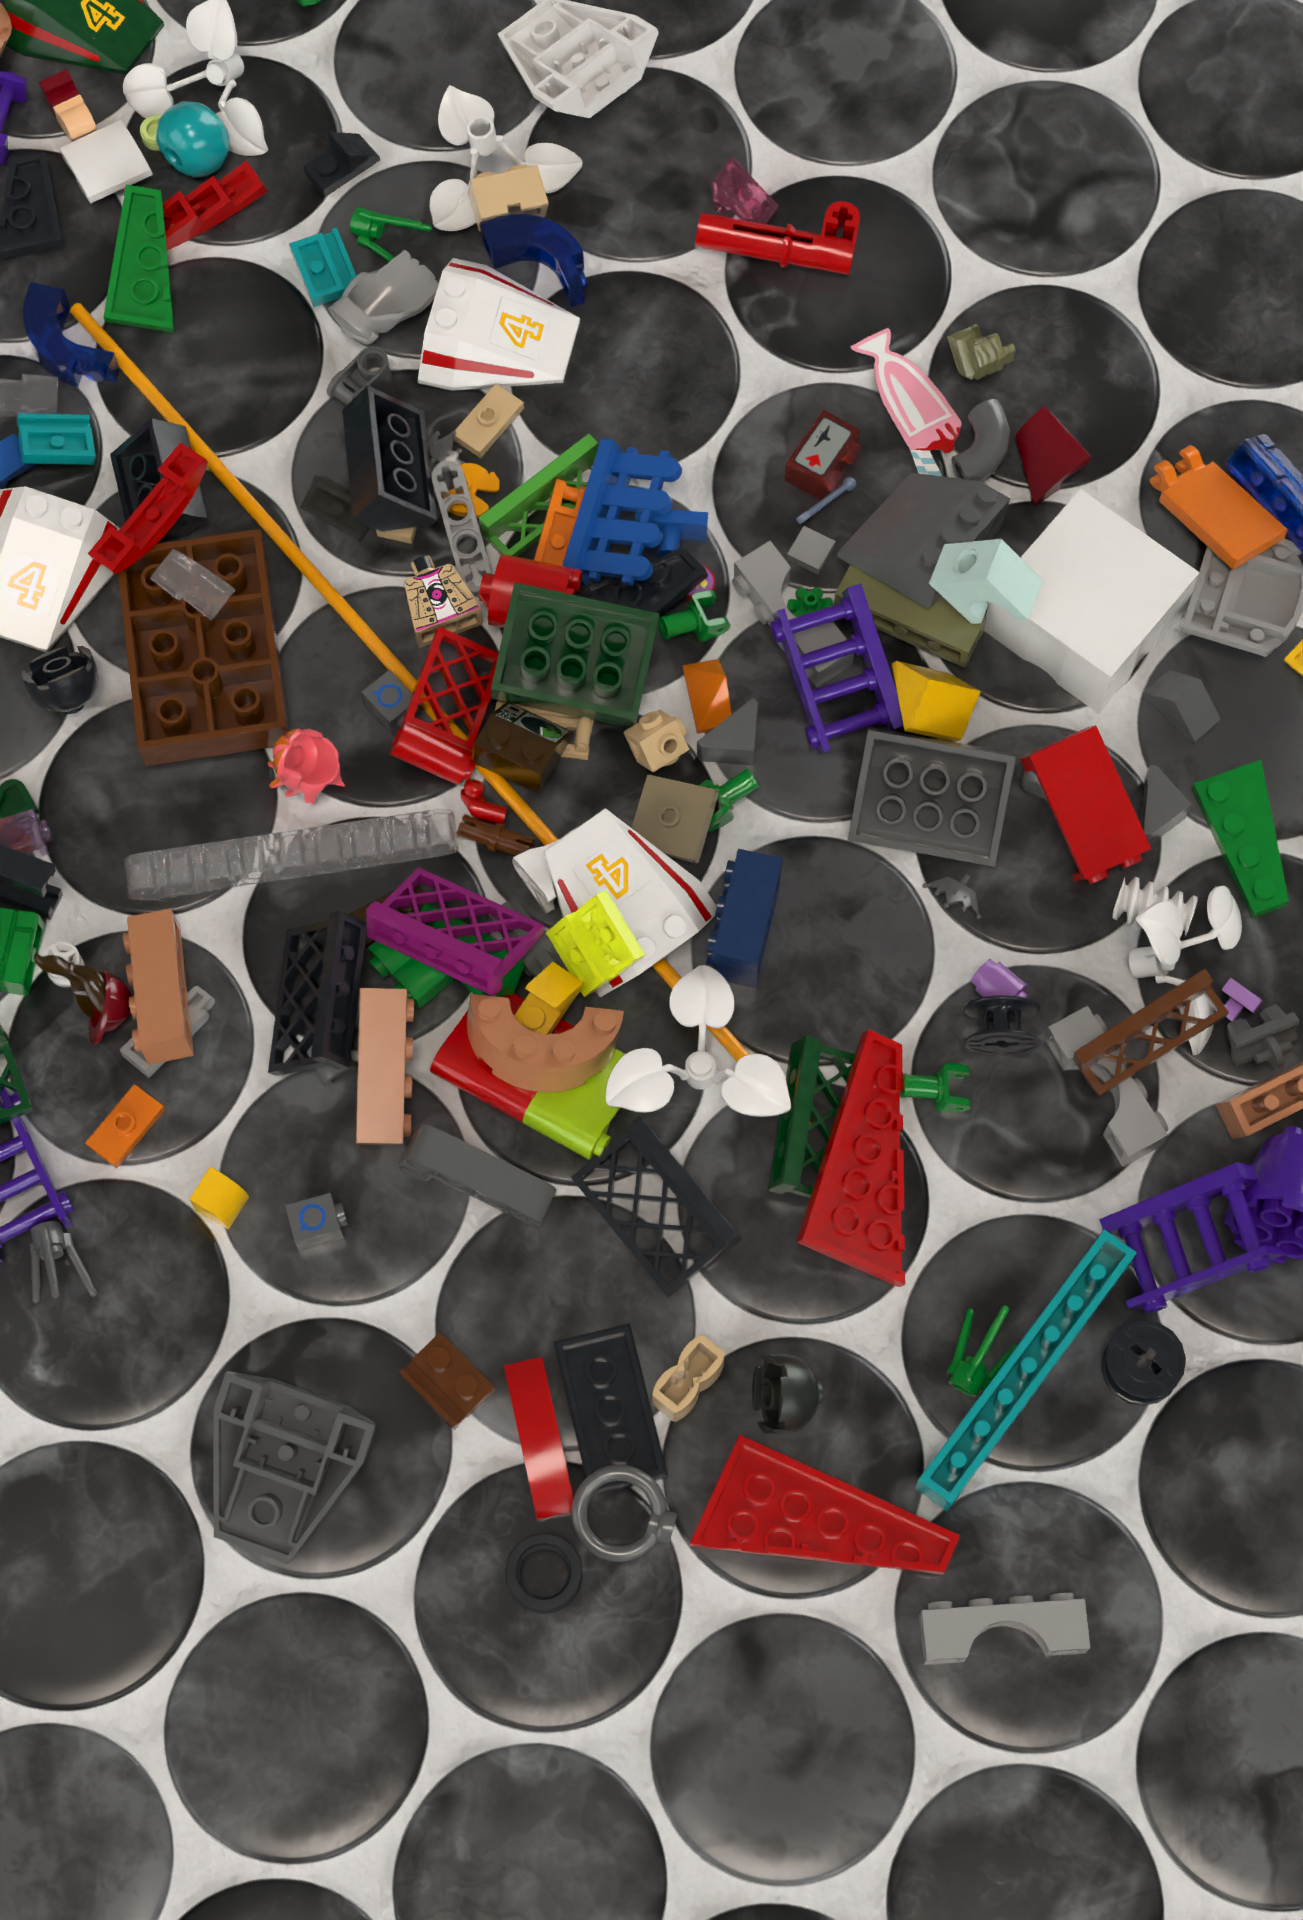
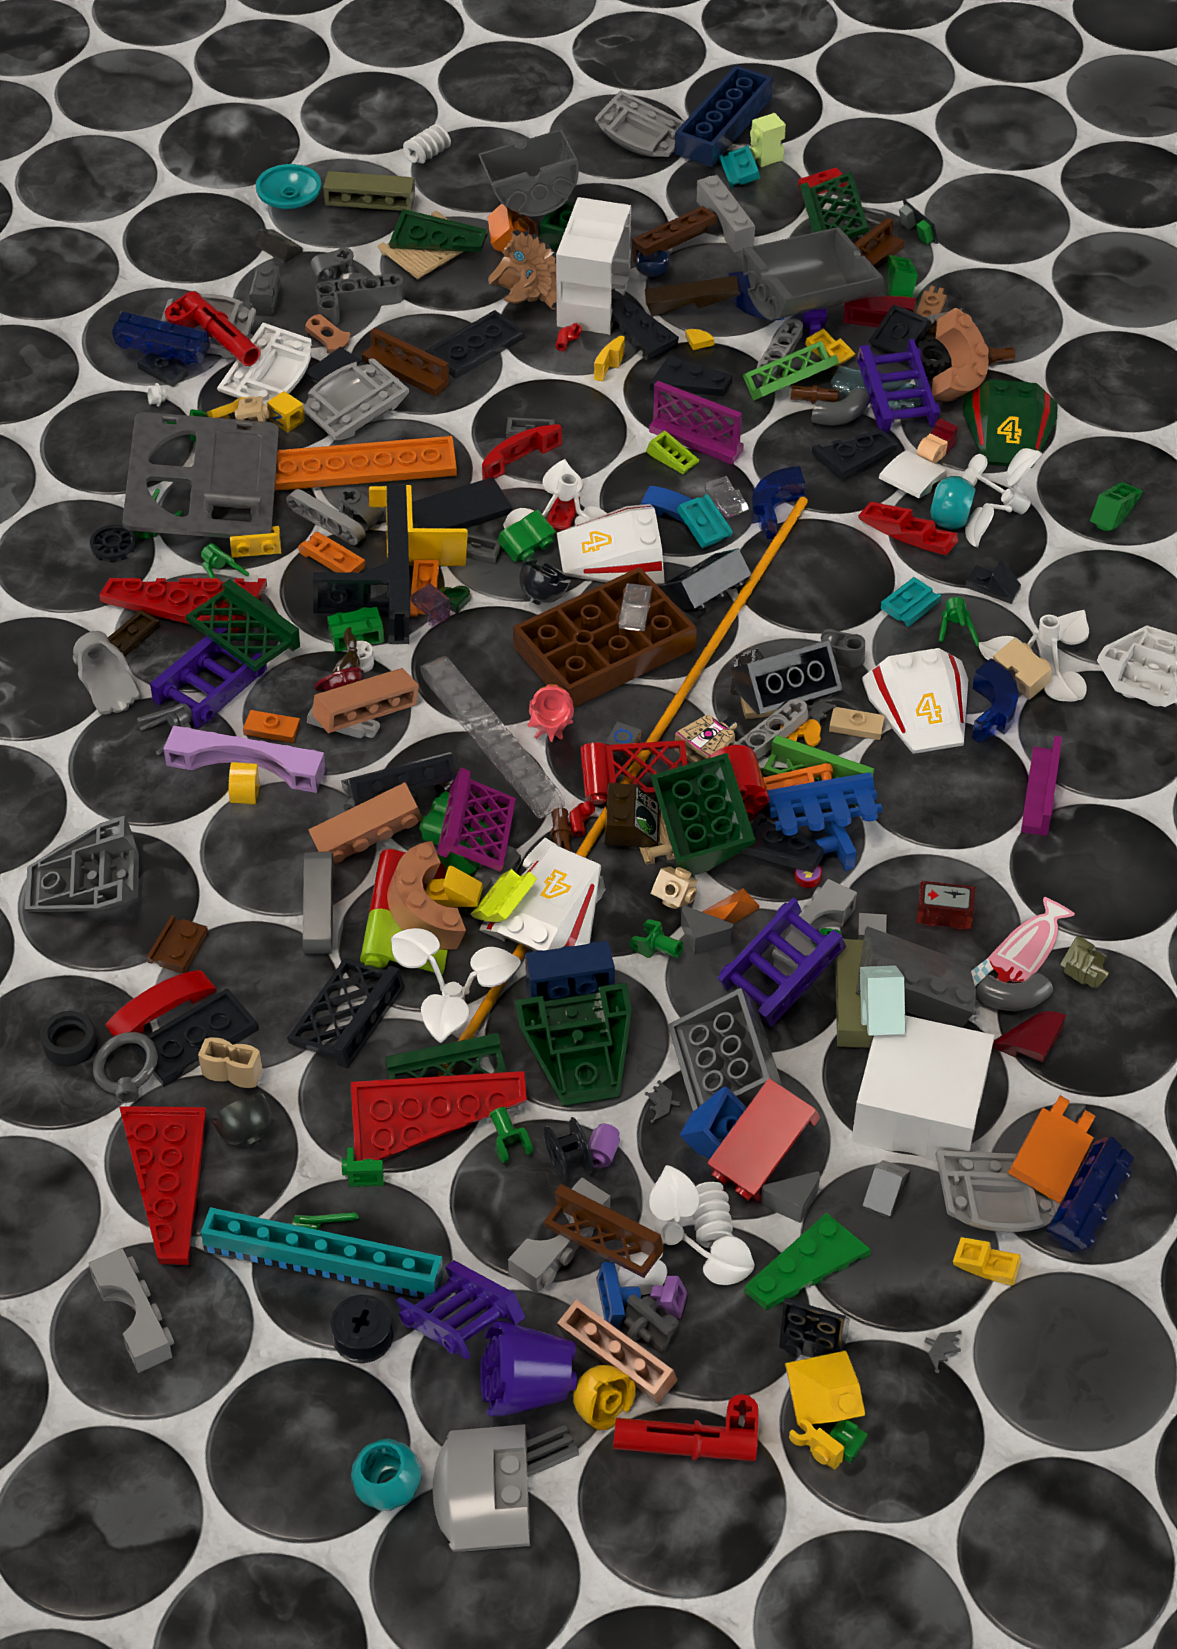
camera: 65 degrees right, 20 degrees down
red slope [88,442,208,574] -> none
green wing [103,184,174,333] -> none
dark grey brick [285,1193,348,1251] -> none
light grey hair [328,250,439,345] -> none
dark tan plate [631,774,719,863] -> none
green piece [658,590,730,642] -> none
red piece [695,201,860,275] -> none
clear pink slope [711,157,779,224] -> none
sand blue hinge [795,477,856,525] -> none
yellow slope [892,661,981,742] -> none
none -> lavender arch [163,726,326,793]
none -> green bracket [342,1147,384,1187]
none -> dark green wedge [515,983,632,1107]
none -> blue tile [596,1262,641,1330]
none -> blue slope [680,1086,747,1159]
none -> magenta fence [1021,735,1062,836]

